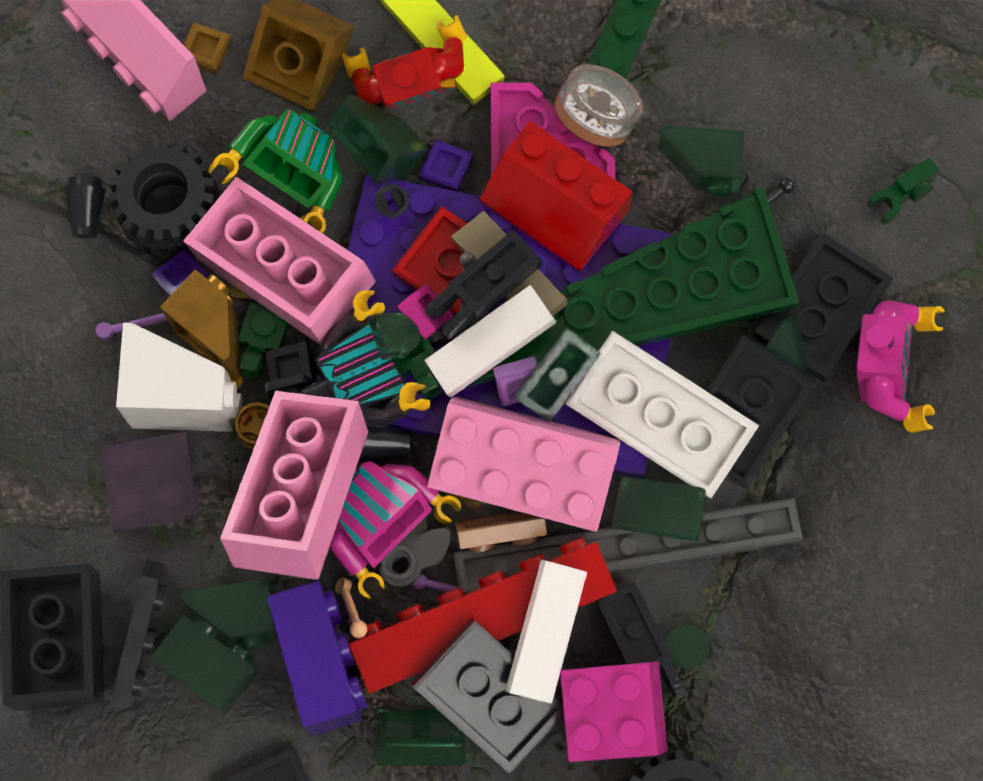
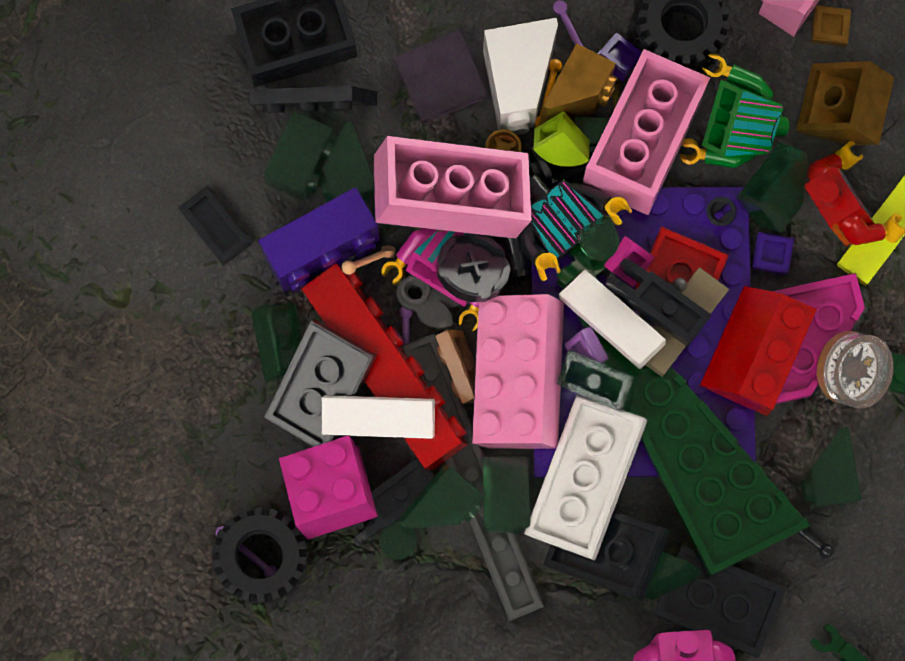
camera: 75 degrees right, 5 degrees up
none -> clear green slope [397,464,483,529]
none -> black tile [436,233,510,302]
none -> lime brick [533,111,590,167]

